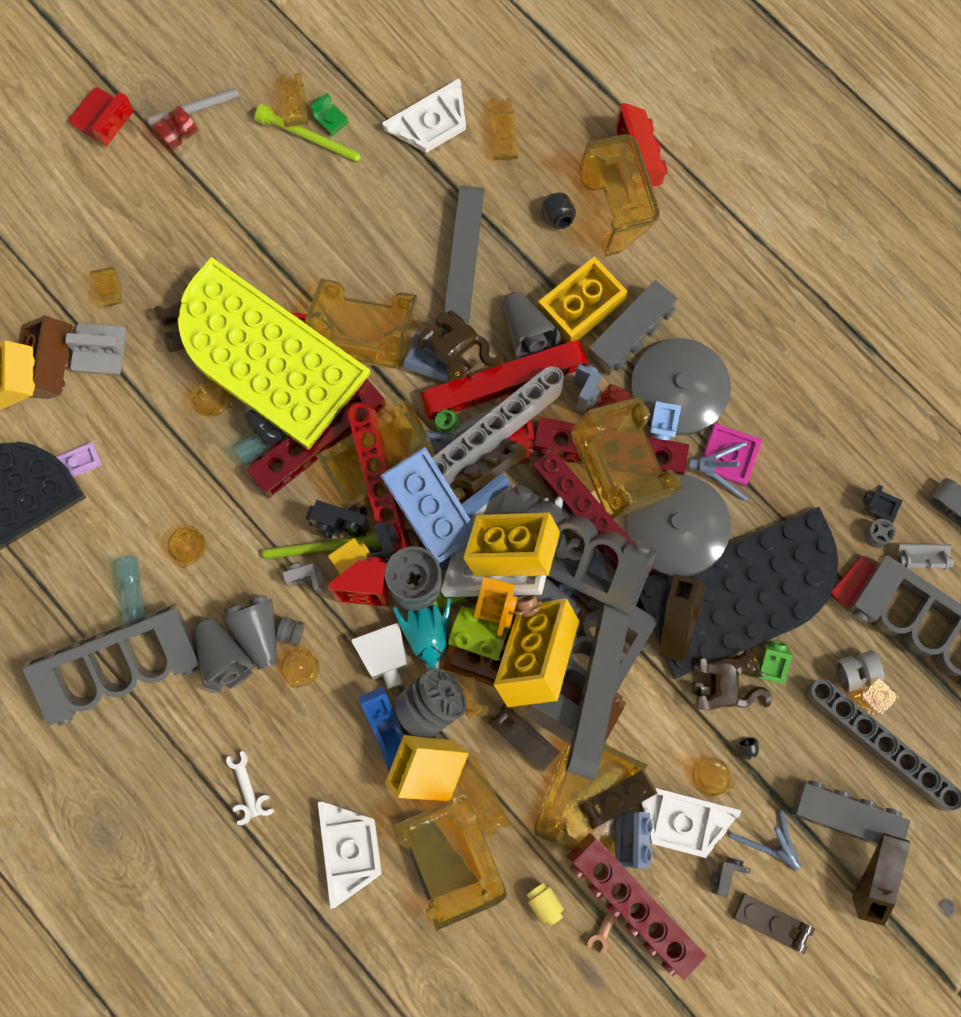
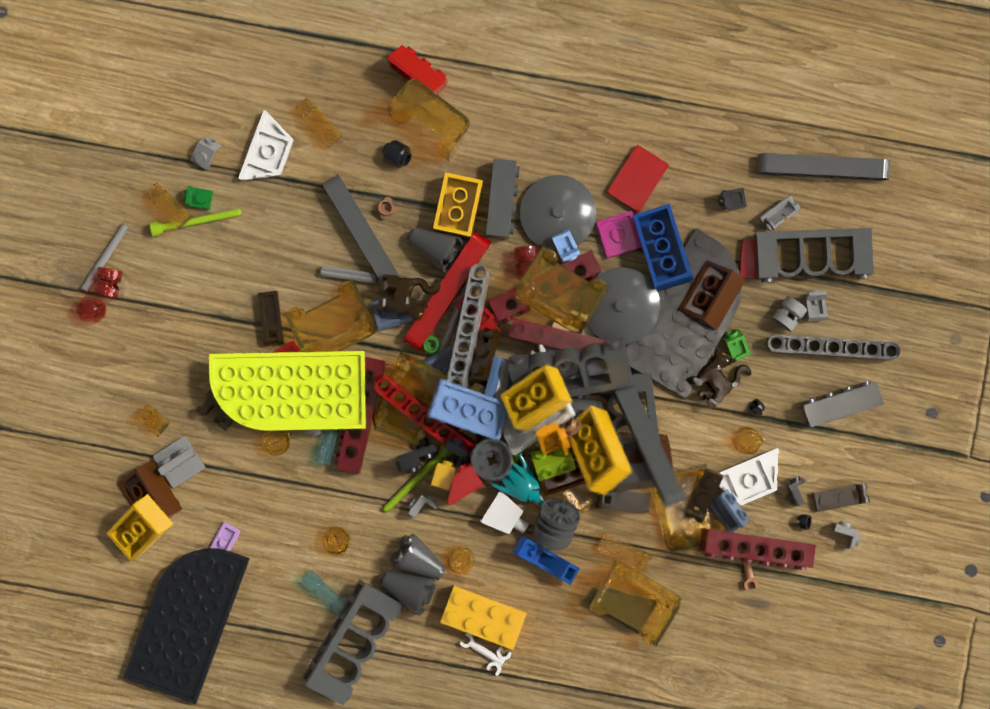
camera: 35 degrees left, 10 degrees up
red bracket [69,87,134,147] -> none
black arm [244,409,283,445] -> none
dark grey wheel [276,616,305,647] -> none
white wing [318,802,382,909] -> none
yellow brick [385,735,469,801] -> none
light yellow brick [526,882,564,926] -> none
sand blue bracket [573,364,602,416] -> none
dark brown slope [659,574,706,662] -> none
sand blue plant [690,441,748,501] -> none
sand blue plant [729,810,802,871] -> none
dark brown slope [852,833,910,926] -> none
clear yellow bracket [855,679,898,715] -> none
dark grey wheel [864,519,896,548] -> none
none -> clear red head [76,297,106,323]
none -> light grey bracket [190,136,221,170]
none -> dark brown plate [258,291,284,346]
none -> light grey axle [320,266,377,284]
none -> medium nougat plate [375,197,398,220]
none -> yellow brick [440,585,527,650]
none -> red tile [607,144,669,213]
none -> blue brick [633,203,694,292]
none -> reddish brown slope [678,260,745,330]
none -> black hinge [796,514,812,530]
none -> light grey bracket [804,290,828,321]
none -> light grey bracket [832,521,860,549]

